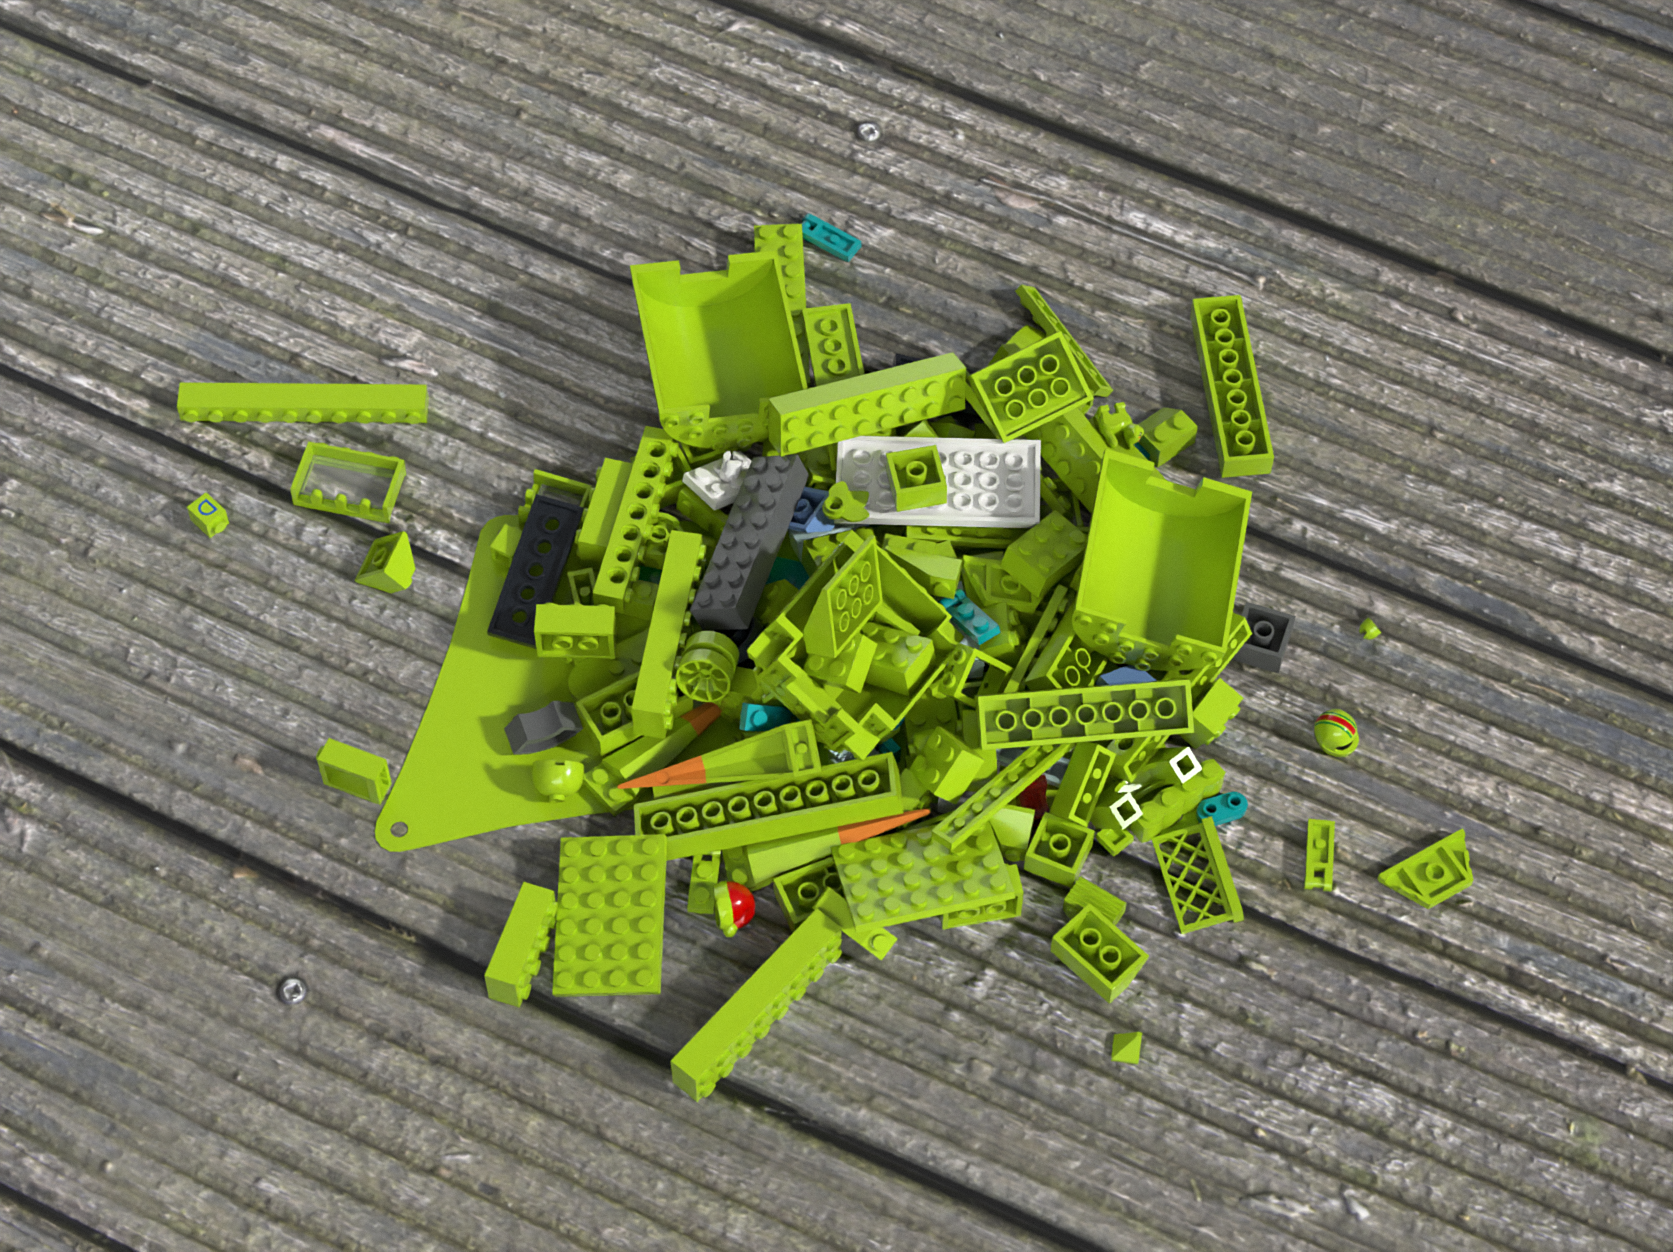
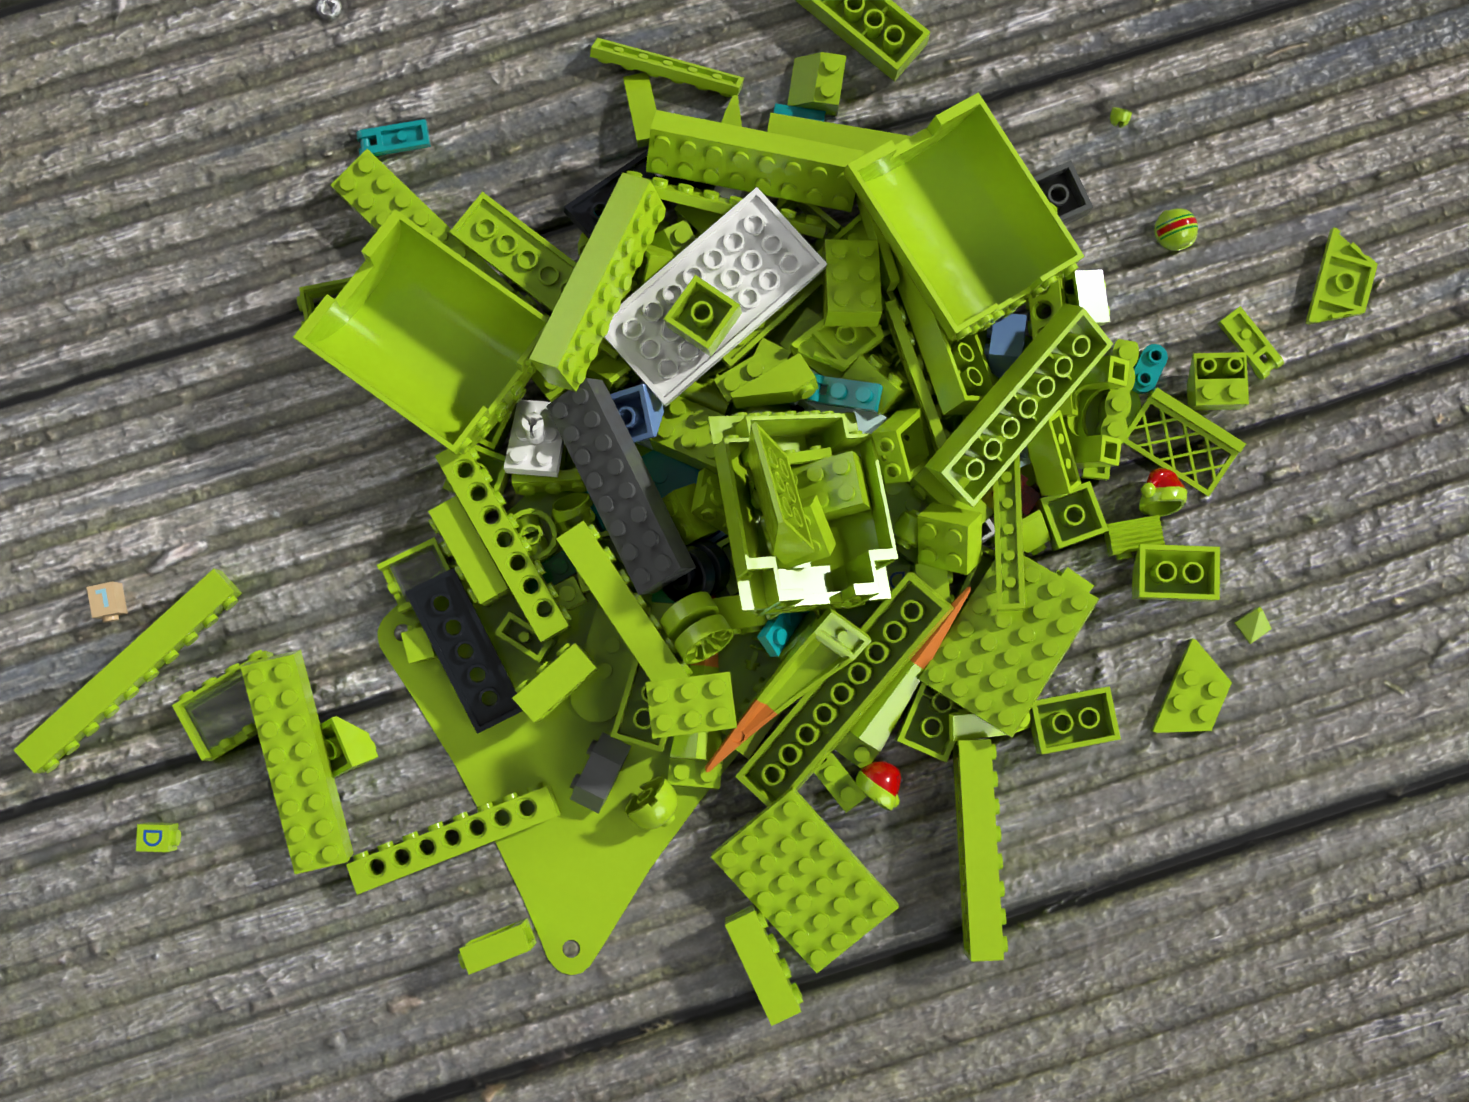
camera: 40 degrees left, 25 degrees up
lime plate [822,481,869,522] -> none
lime slope [967,331,1094,444] -> none
lime animal [1093,402,1144,449] -> none
none -> tan brick [86,581,128,623]
none -> lime brick [240,649,354,874]
none -> lime brick [346,782,561,895]
none -> lime brick [646,672,737,739]
none -> lime brick [1030,686,1121,755]
none -> lime piece [1139,468,1187,517]
none -> lime wing [1151,638,1232,733]
none -> lime slope [1187,352,1249,411]

